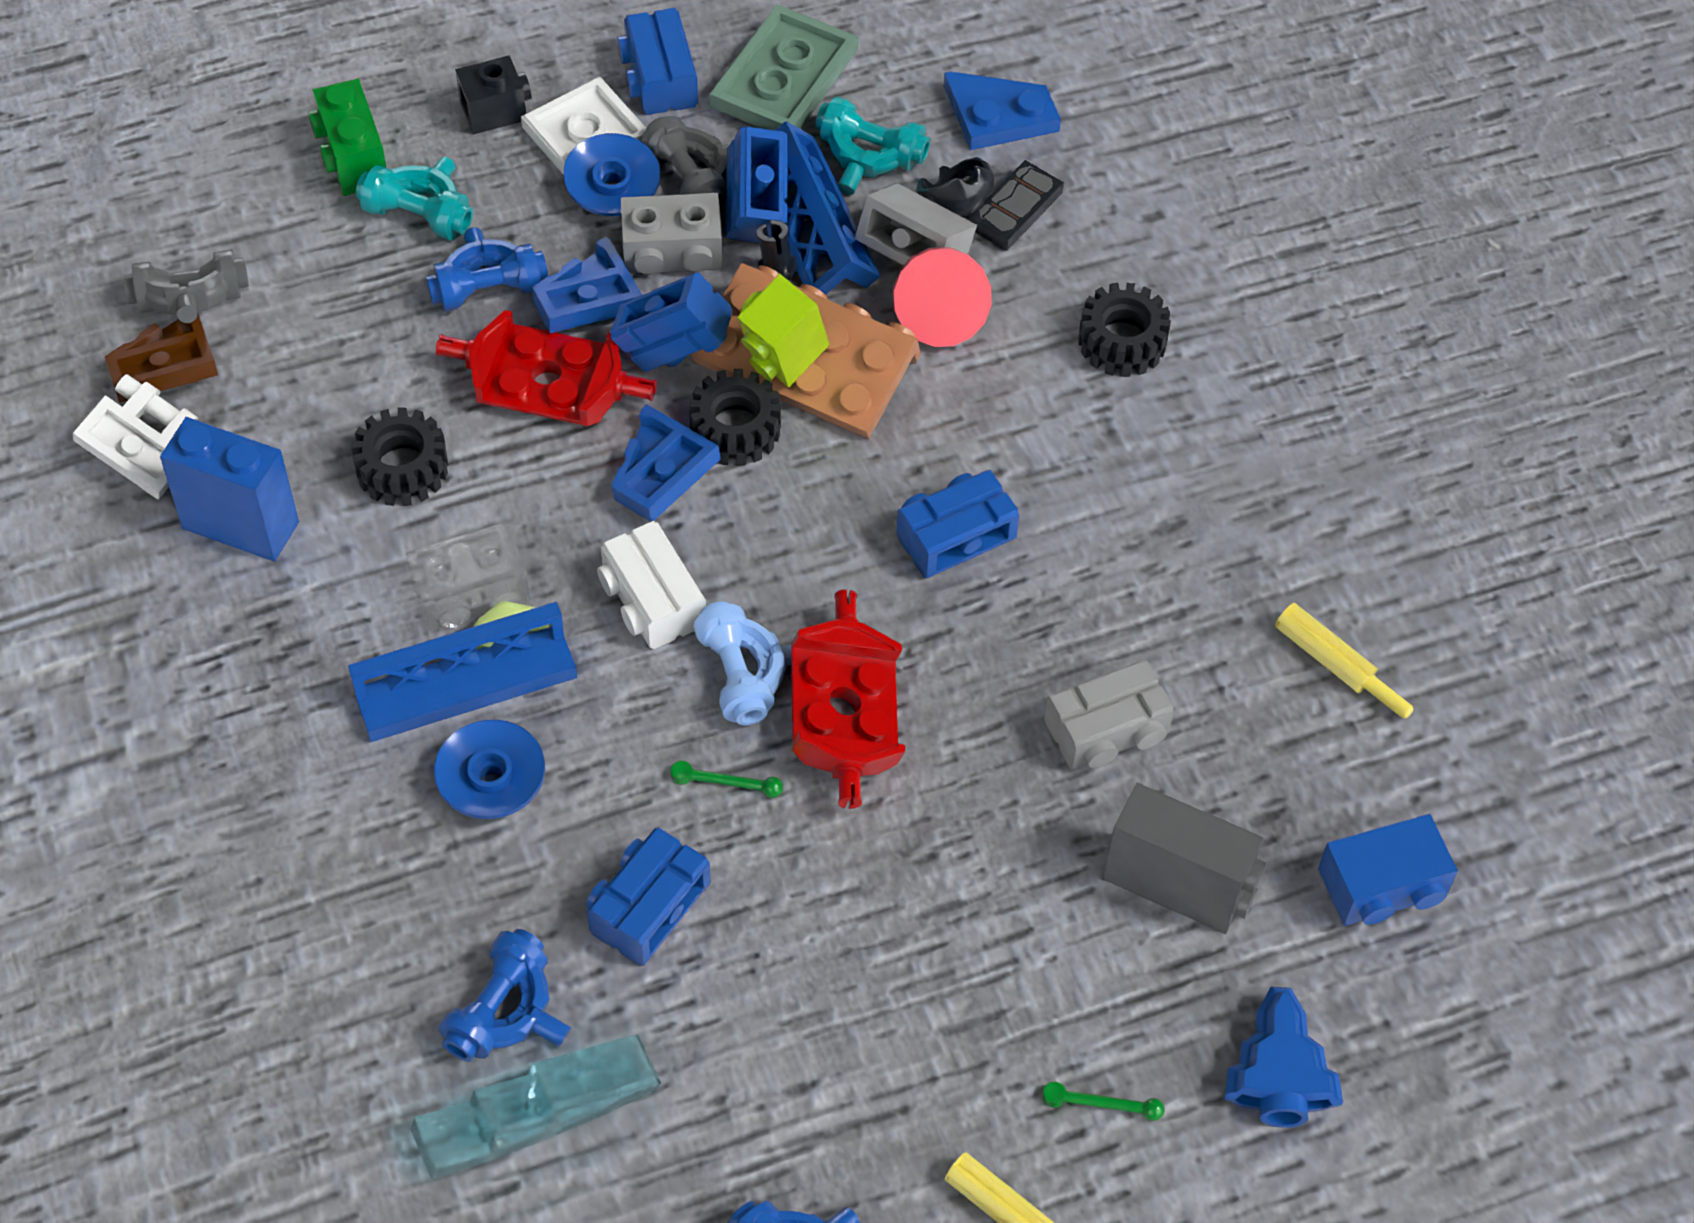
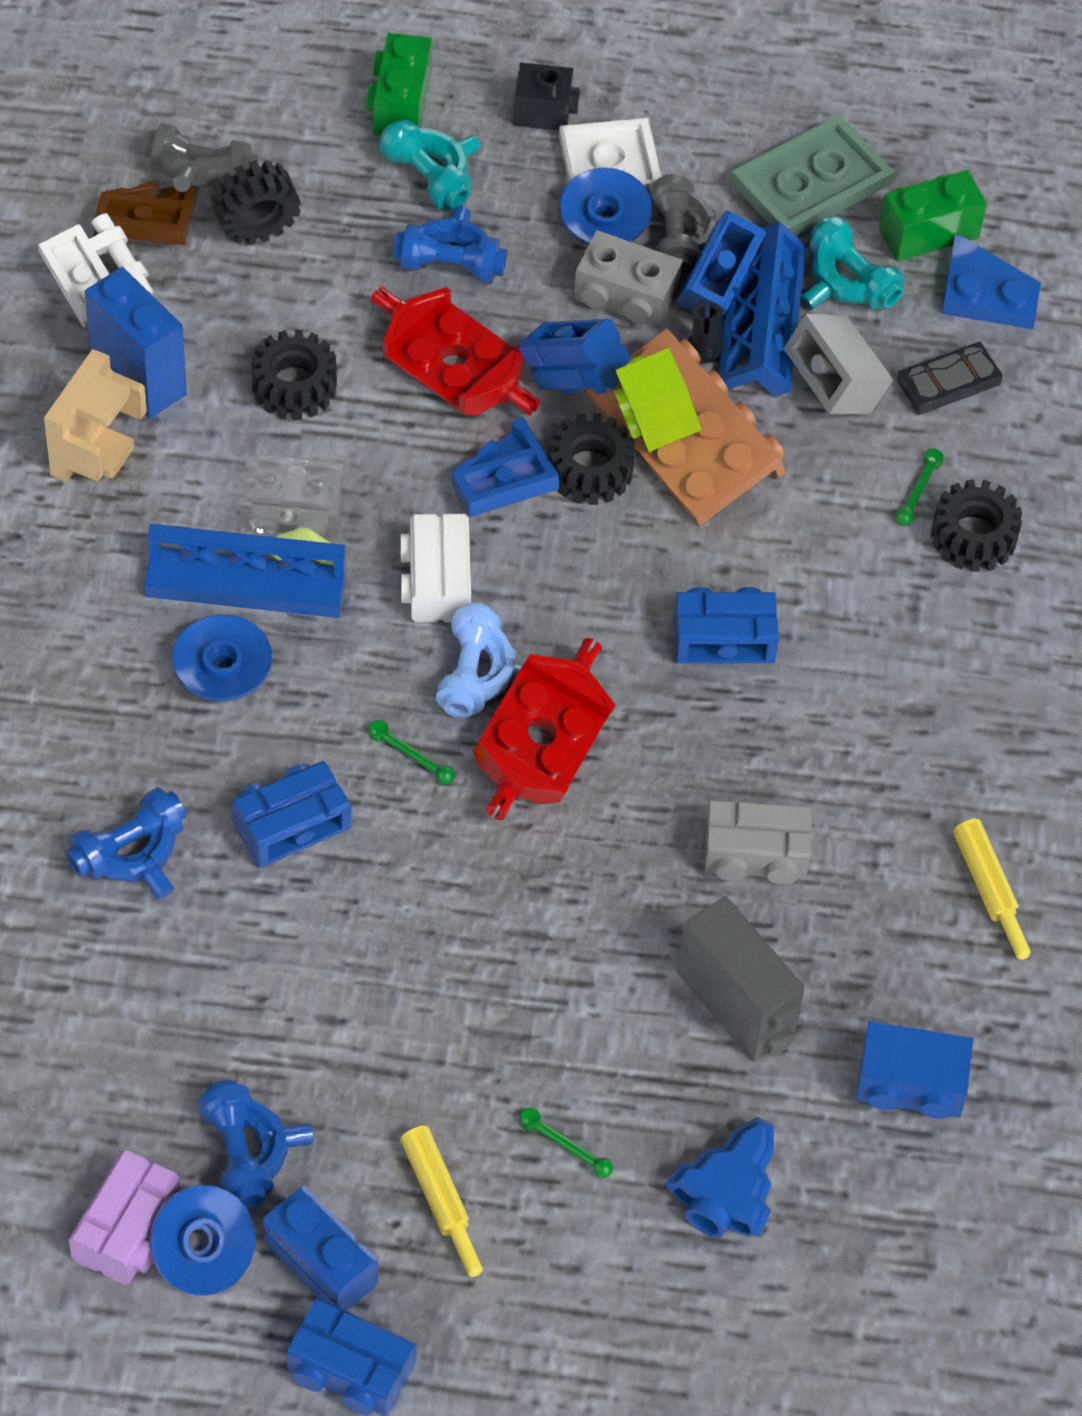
camera: 25 degrees right, 0 degrees up
clear light blue slope [410,1034,661,1180] -> none
blue wing [532,237,642,333] -> none
blue brick [617,8,698,115] -> none
coral tile [892,247,992,347] -> none
black hair [916,157,994,218] -> none
none -> tan panel [44,349,147,482]
none -> black tyre [211,160,301,245]
none -> green brick [878,169,987,262]
none -> green hinge [895,448,944,526]

